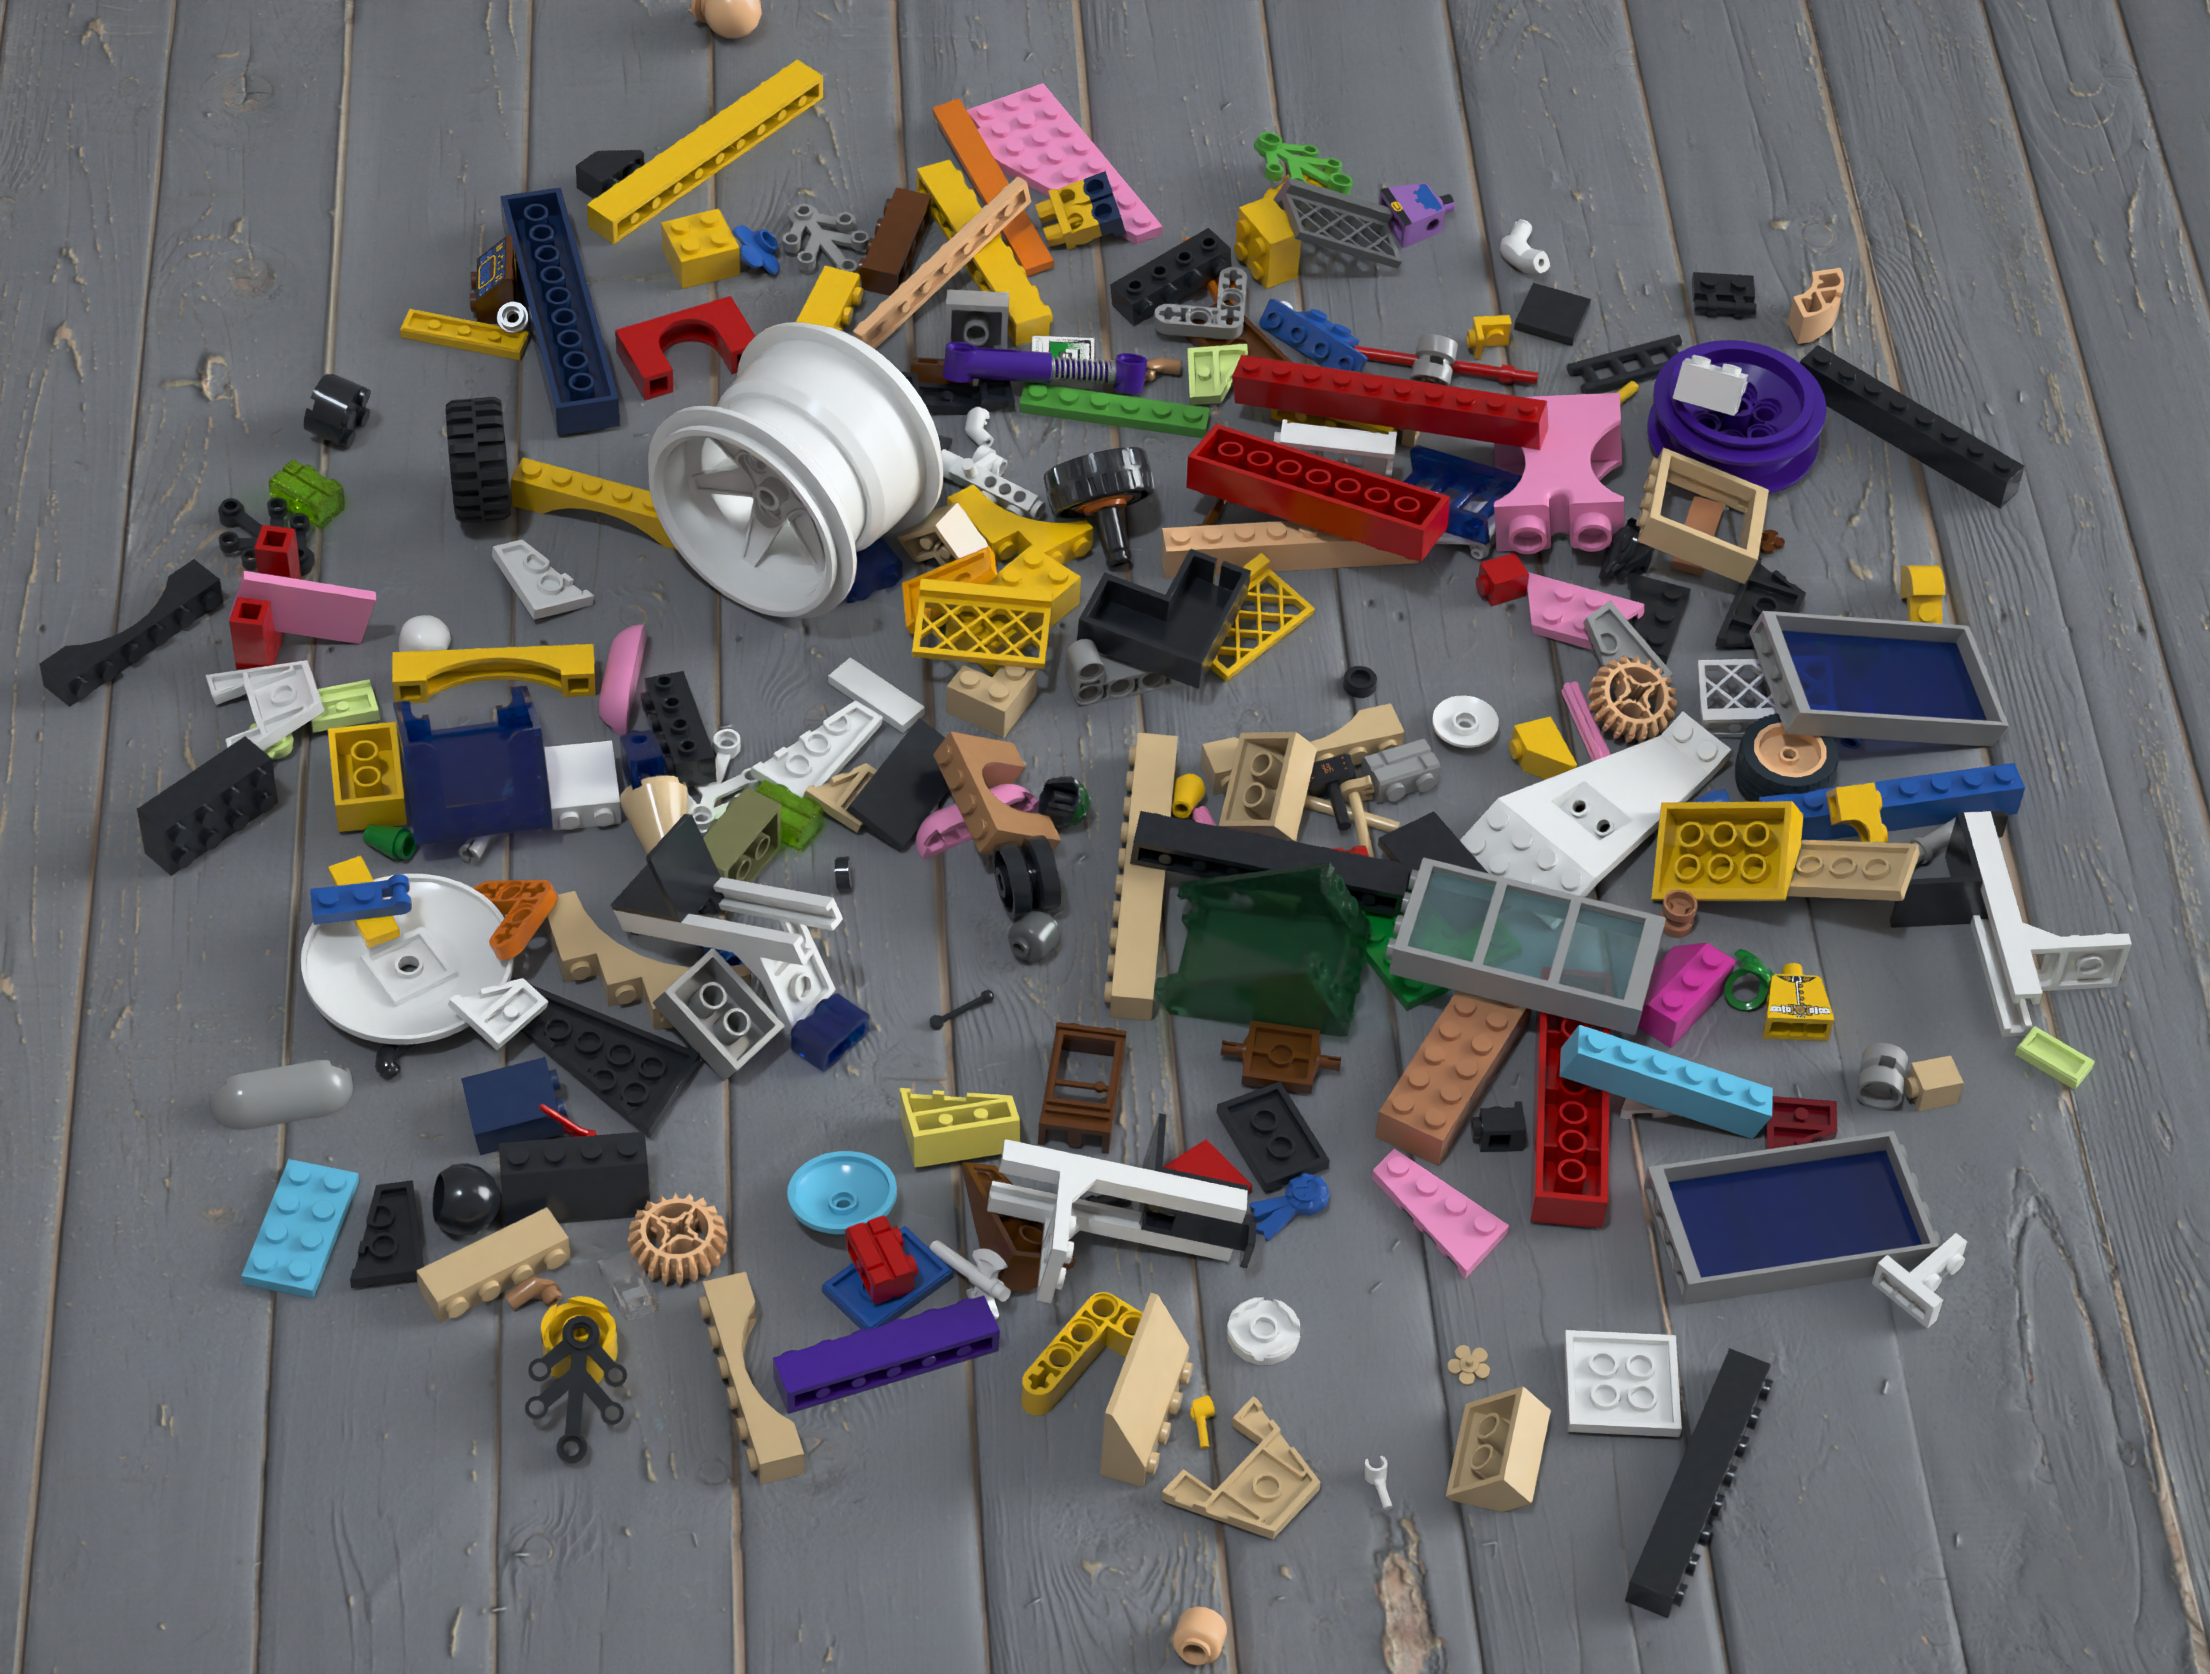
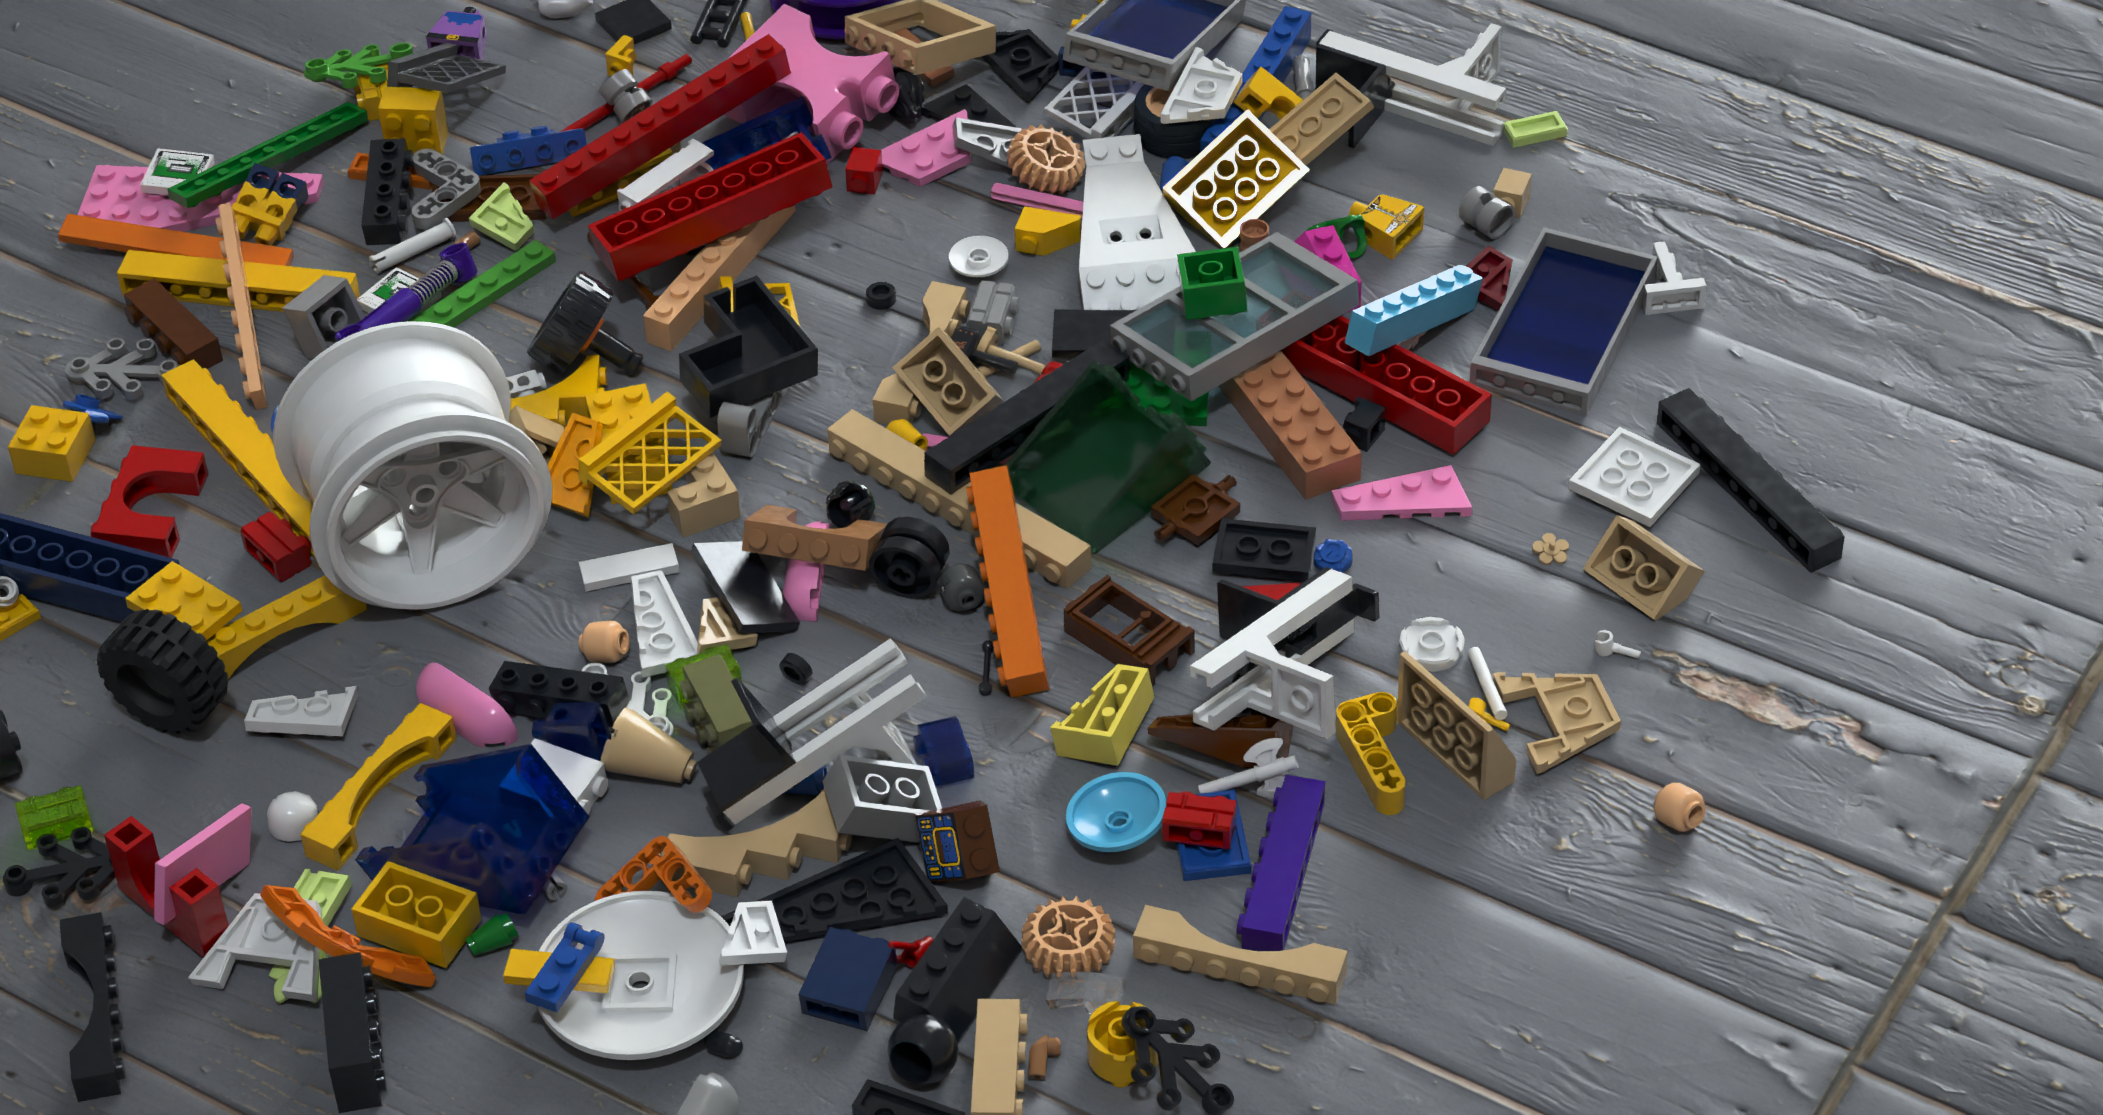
camera: 50 degrees left, 5 degrees down
none -> yellow plate [125,561,242,641]
none -> white tile [140,148,215,196]
none -> green plate [168,102,368,209]
none -> orange tile [260,885,436,988]
none -> white pin [369,218,457,274]
none -> light nougat head [578,621,630,664]
none -> slope [914,800,1000,882]
none -> orange brick [966,465,1050,698]
none -> white wing [1160,47,1242,124]
none -> green brick [1177,246,1248,320]
none -> white bar [1468,647,1507,720]

